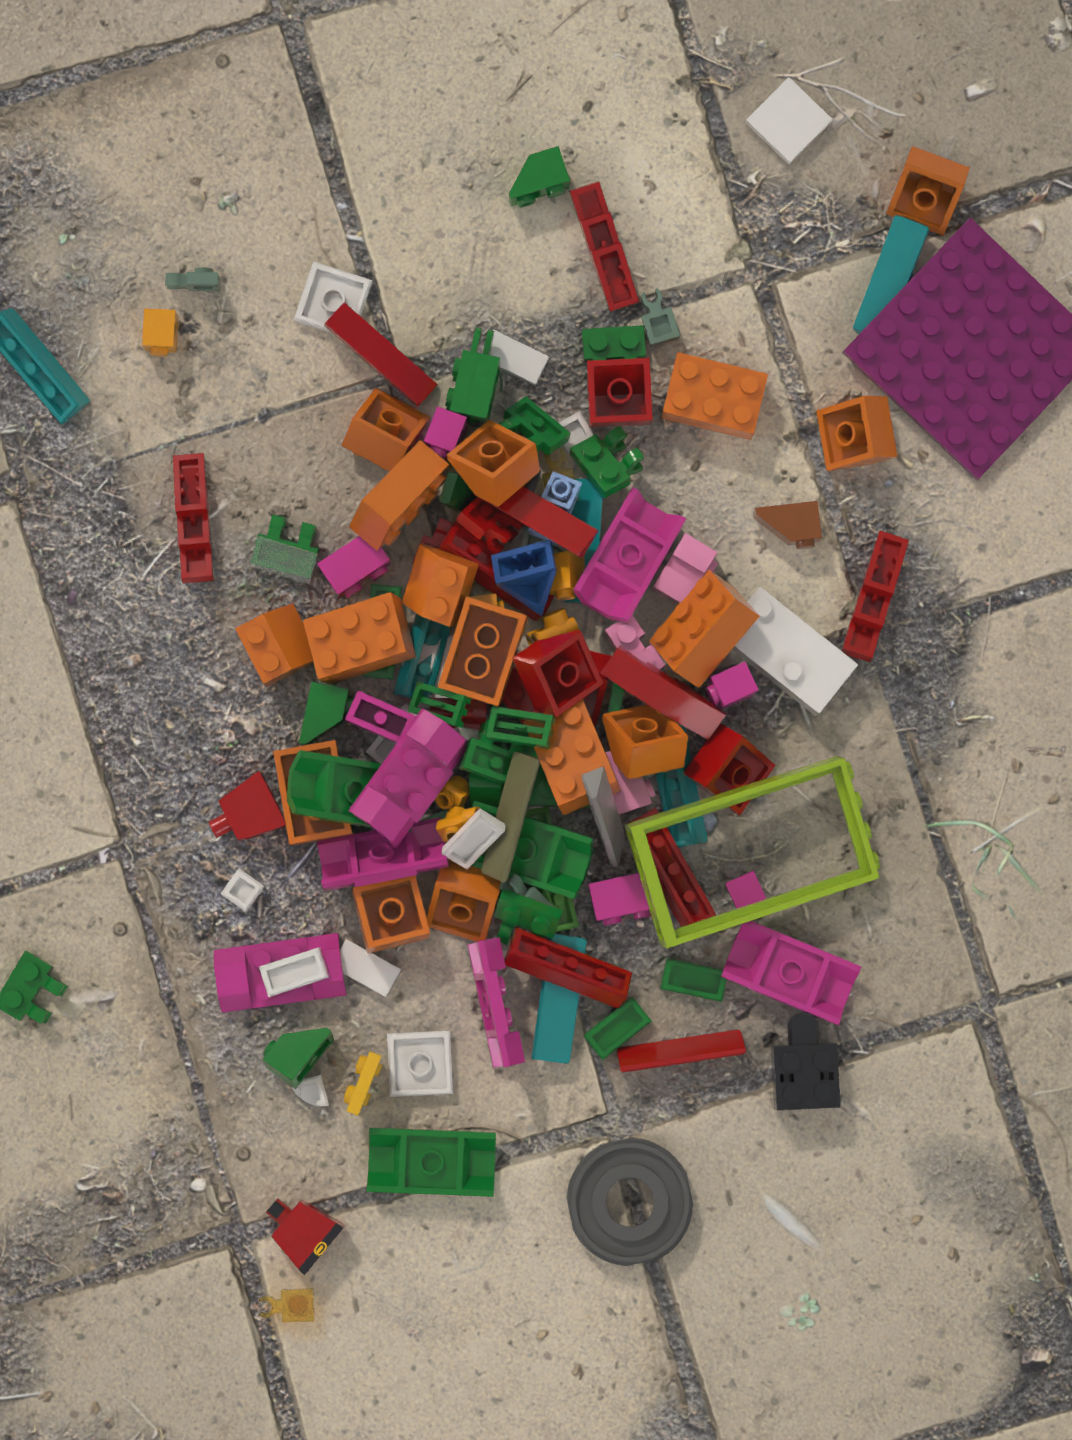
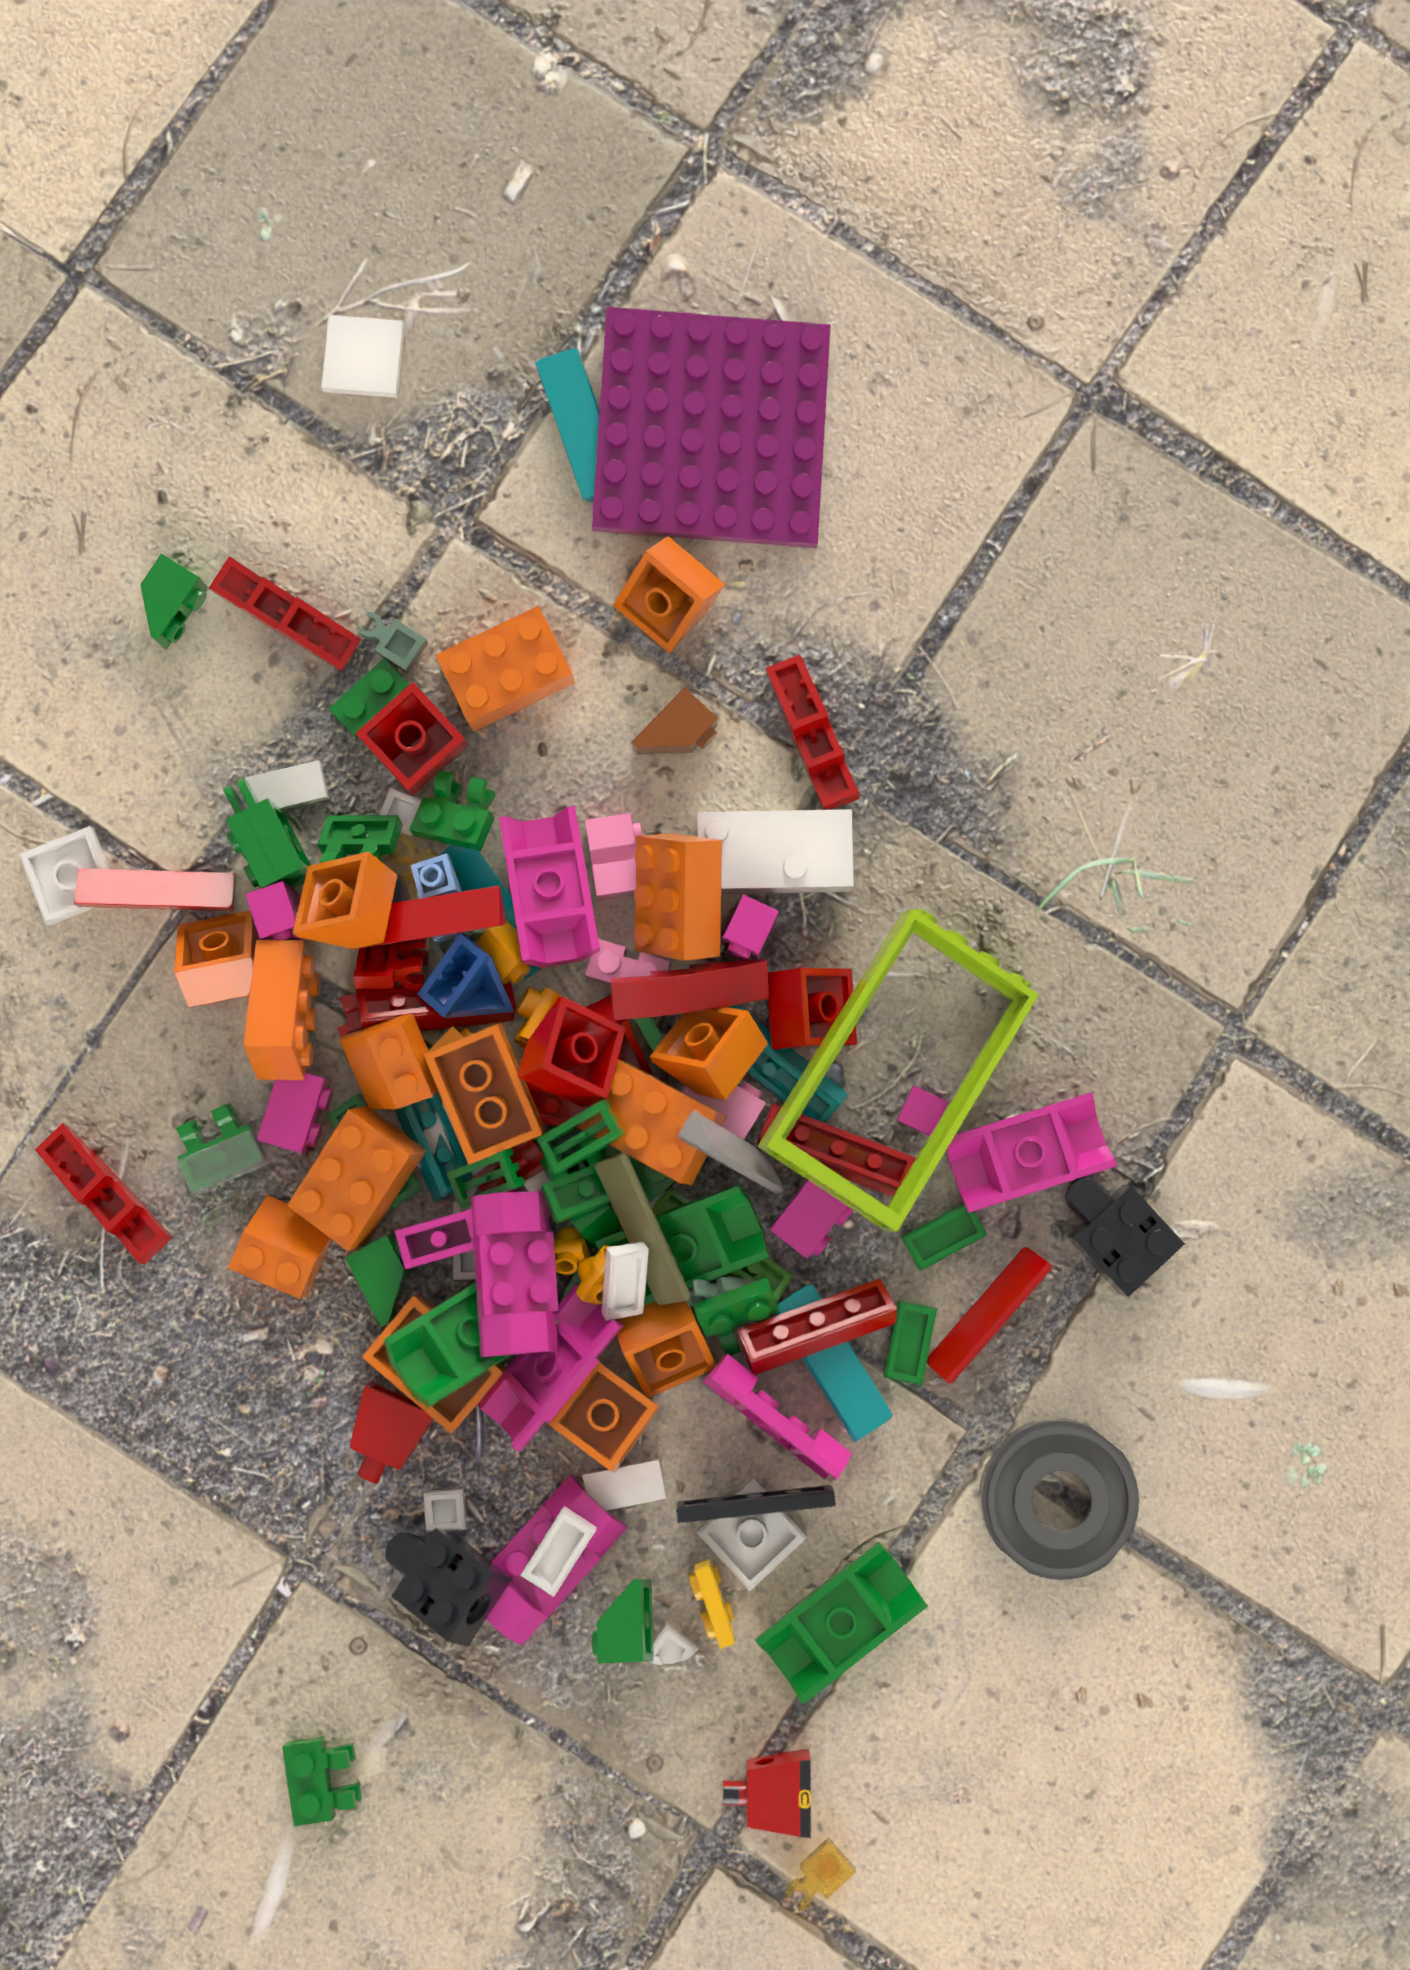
camera: 35 degrees left, 0 degrees up
dark green tile [439,472,477,514] -> none
orange slope [886,146,970,236] -> none
none -> black brick [385,1528,512,1647]
none -> black tile [676,1485,836,1523]

